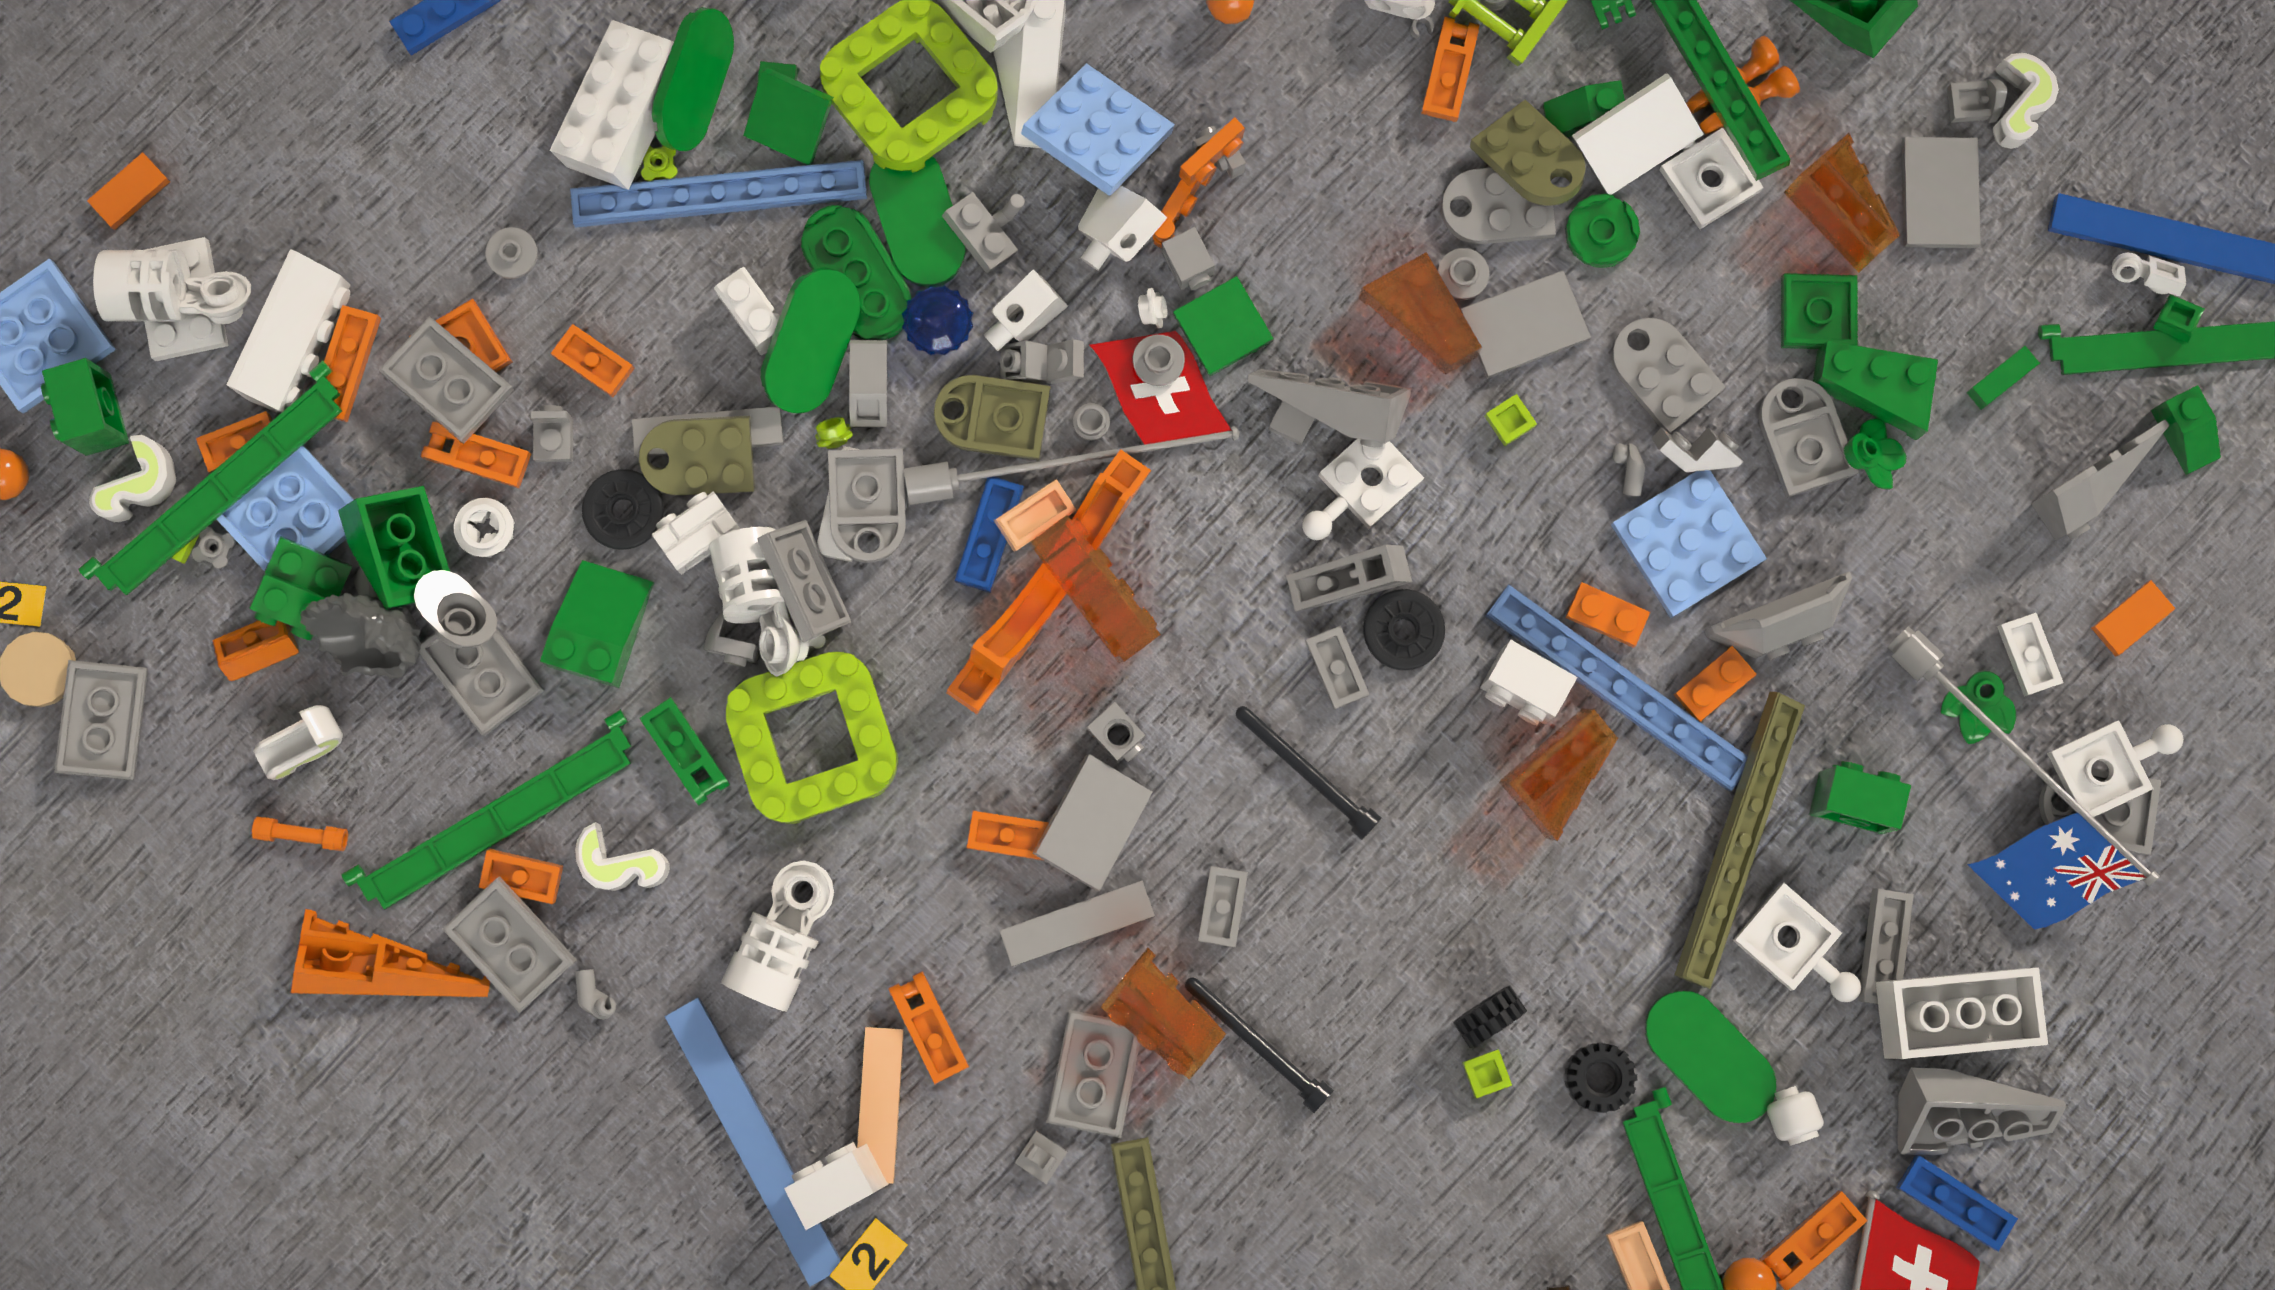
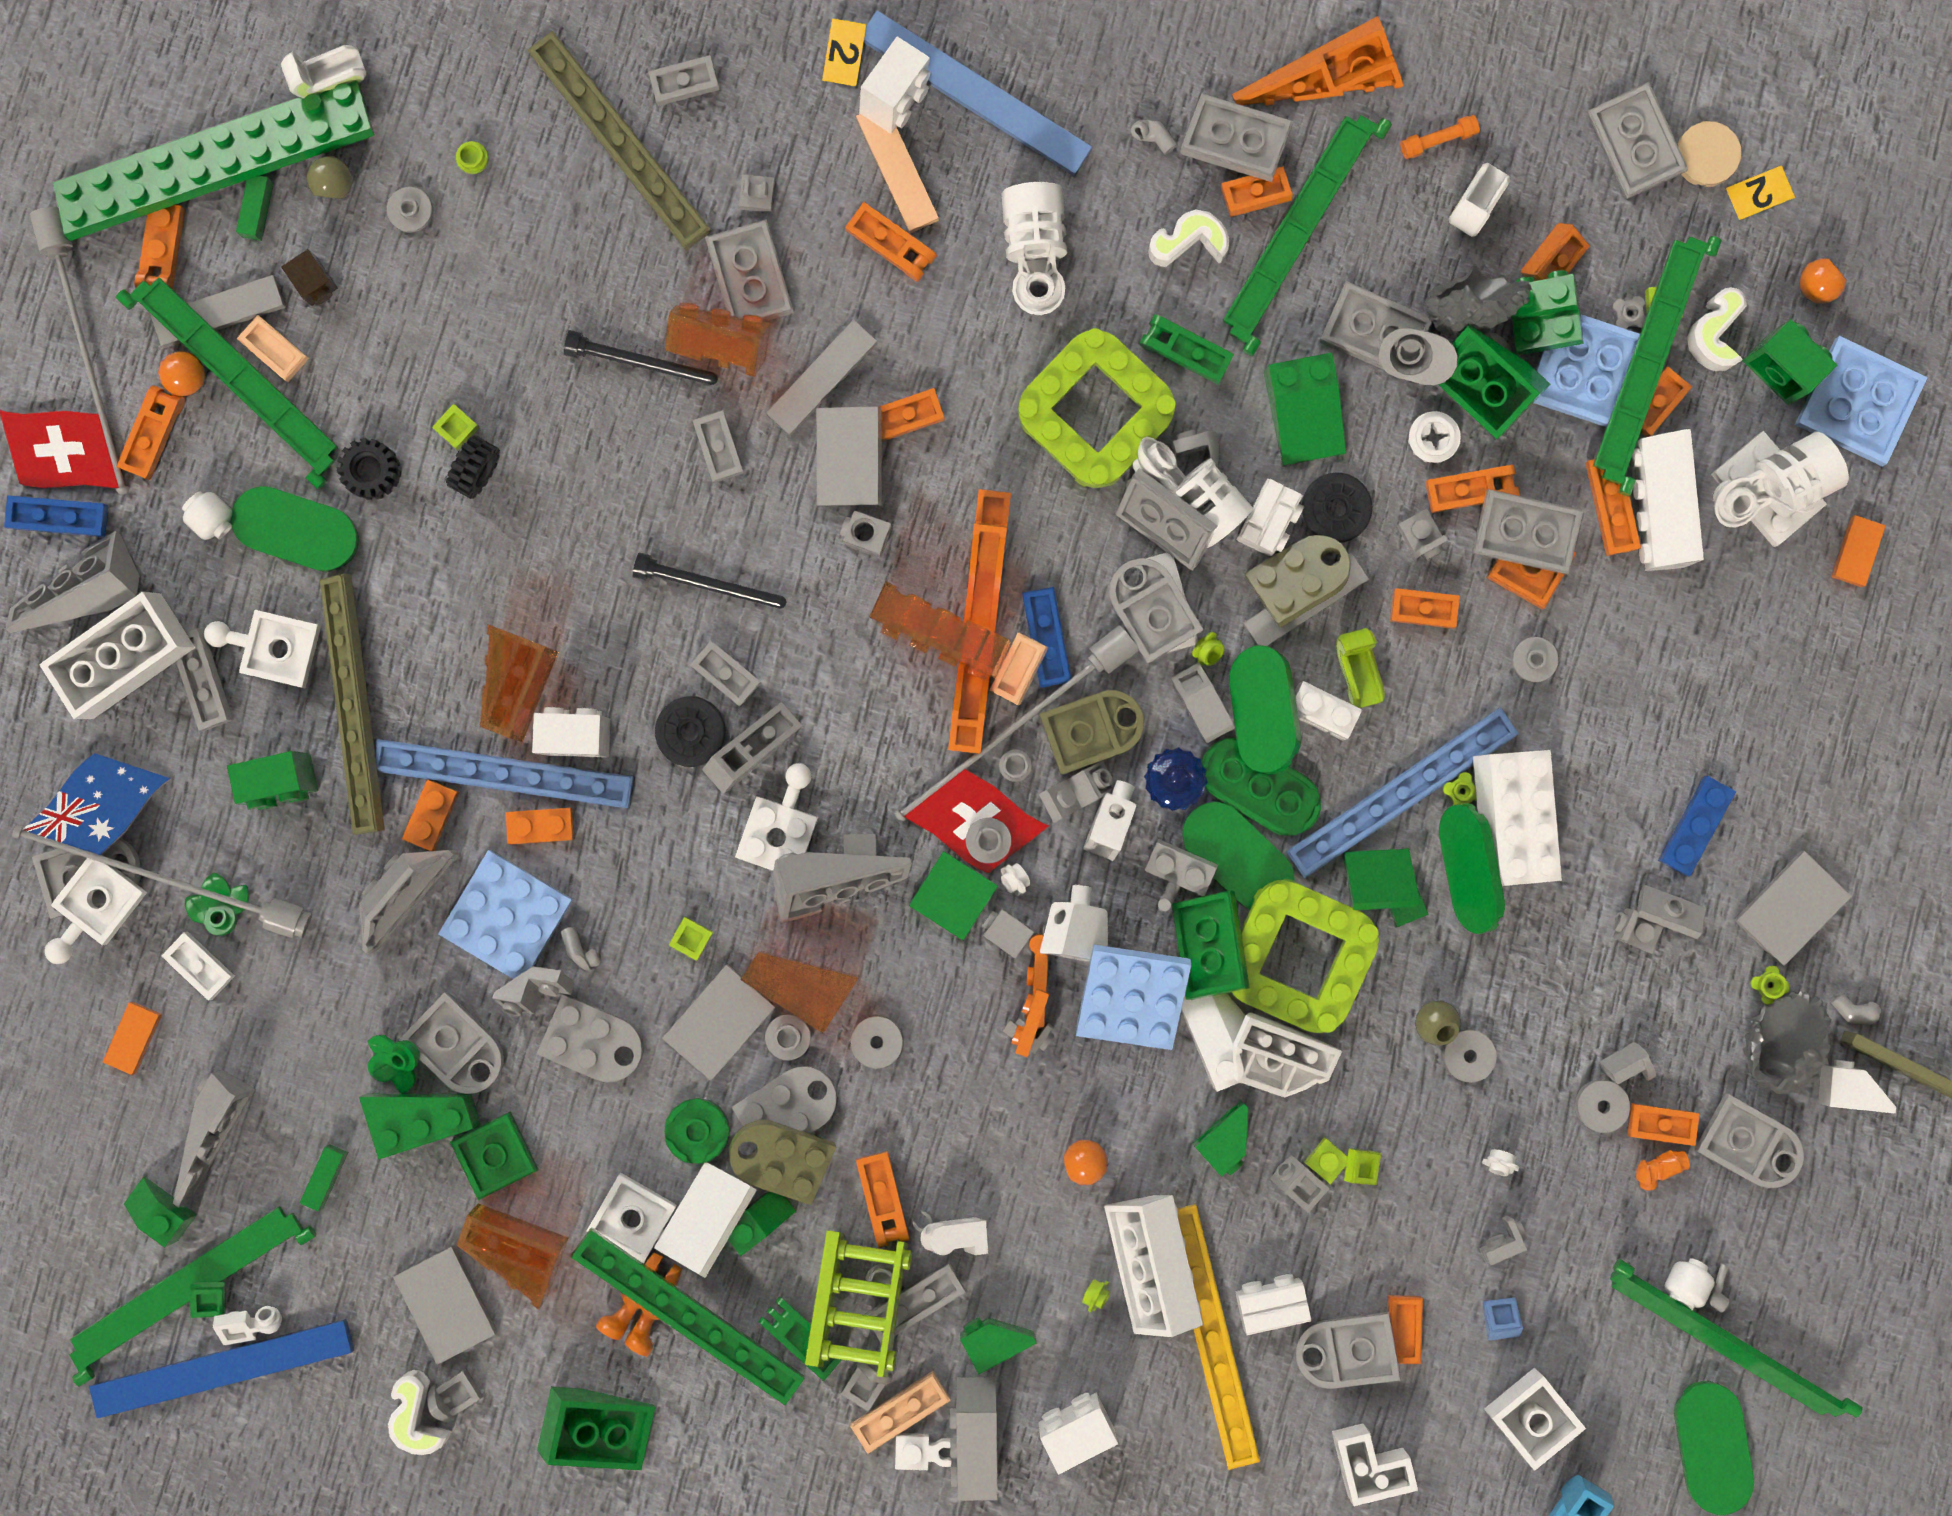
camera: 155 degrees right, 5 degrees up
none -> light grey piece [851,1016,903,1069]
none -> green tile [1172,890,1250,1000]
none -> lime animal [1336,628,1385,708]

